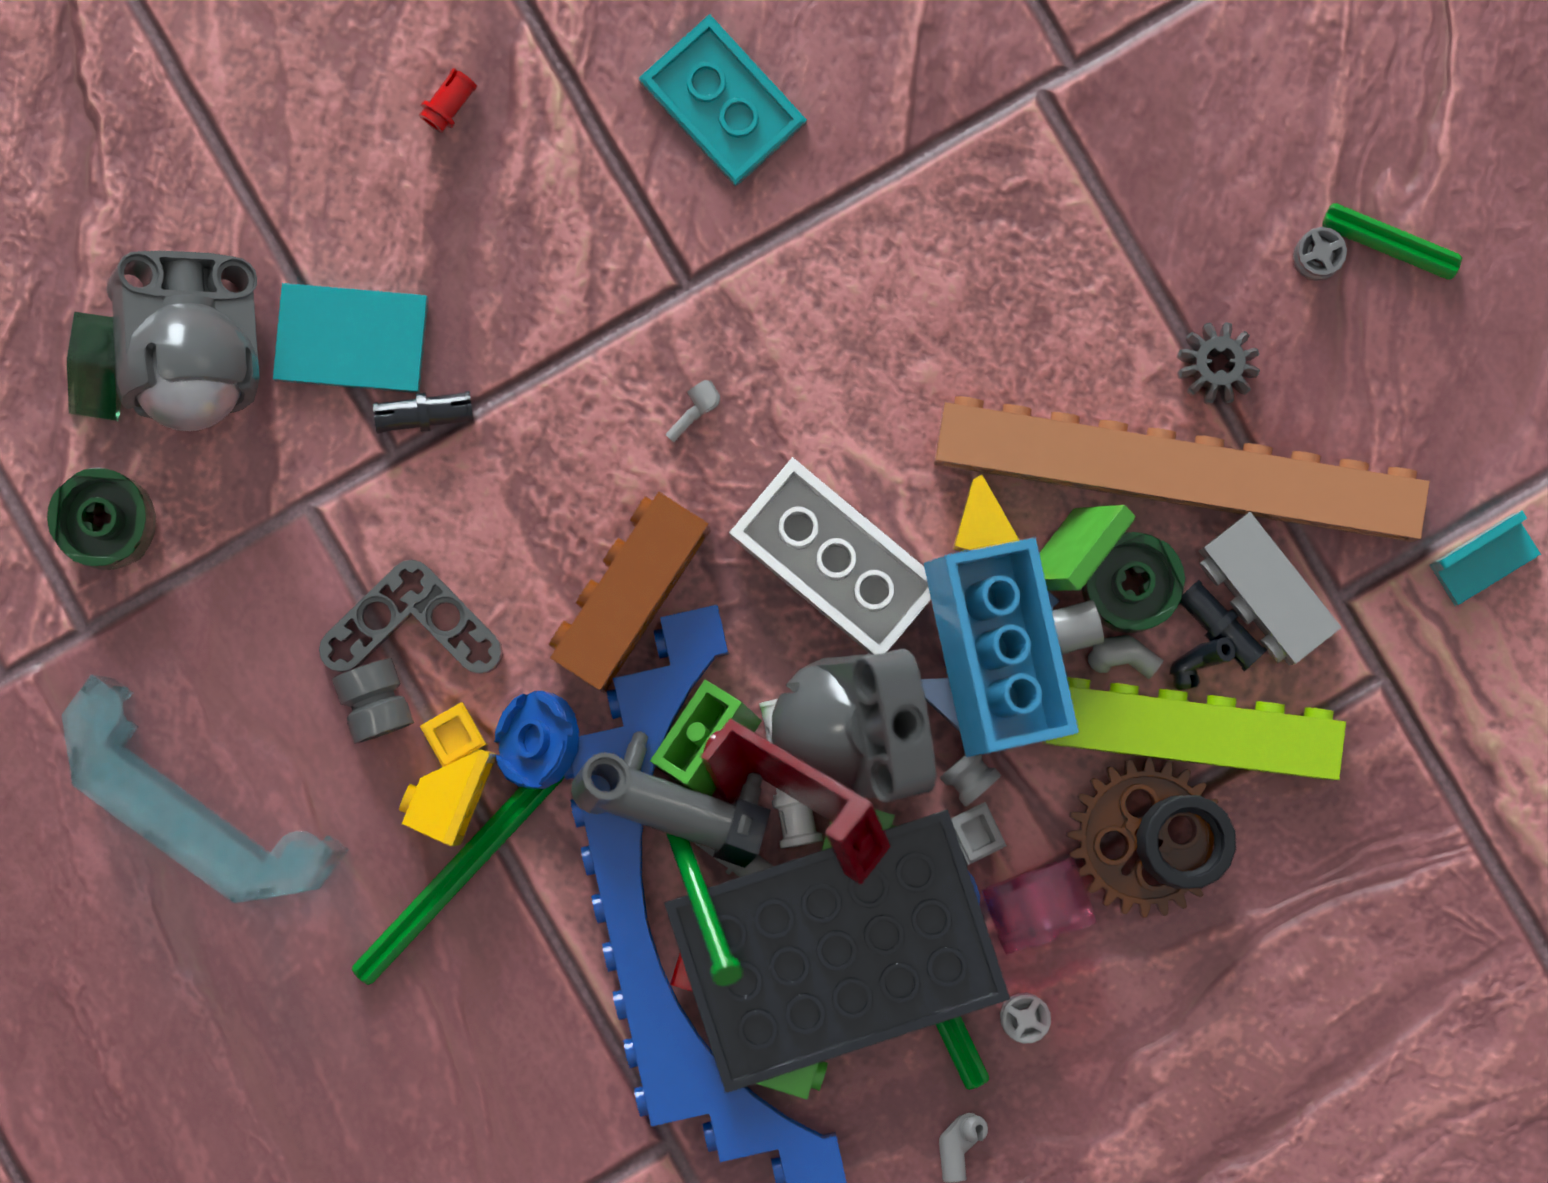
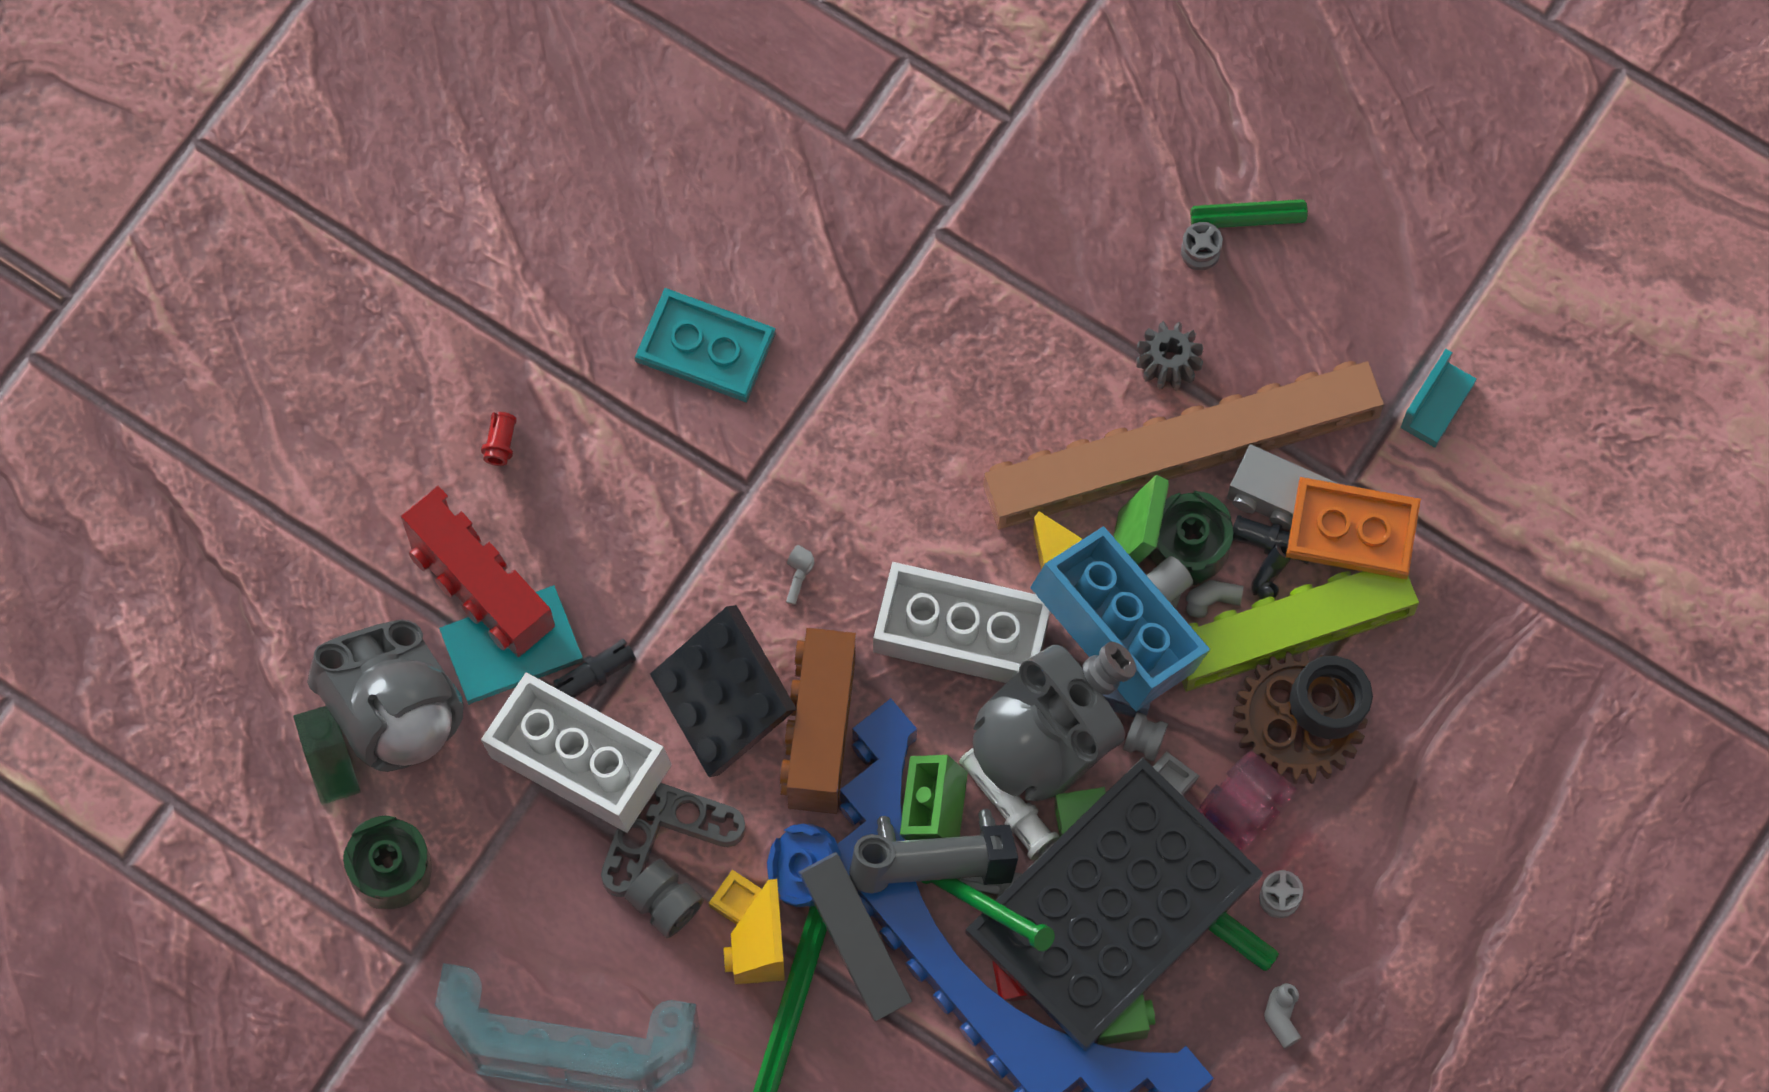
camera: 30 degrees left, 15 degrees down
dark red panel [700,718,891,885] -> none
none -> red wedge [401,485,555,658]
none -> white brick [481,672,672,833]
none -> black plate [650,605,797,777]
none -> dark grey tile [799,852,912,1021]
none -> flat silver wheel [1083,642,1136,695]
none -> orange tile [1286,477,1421,579]

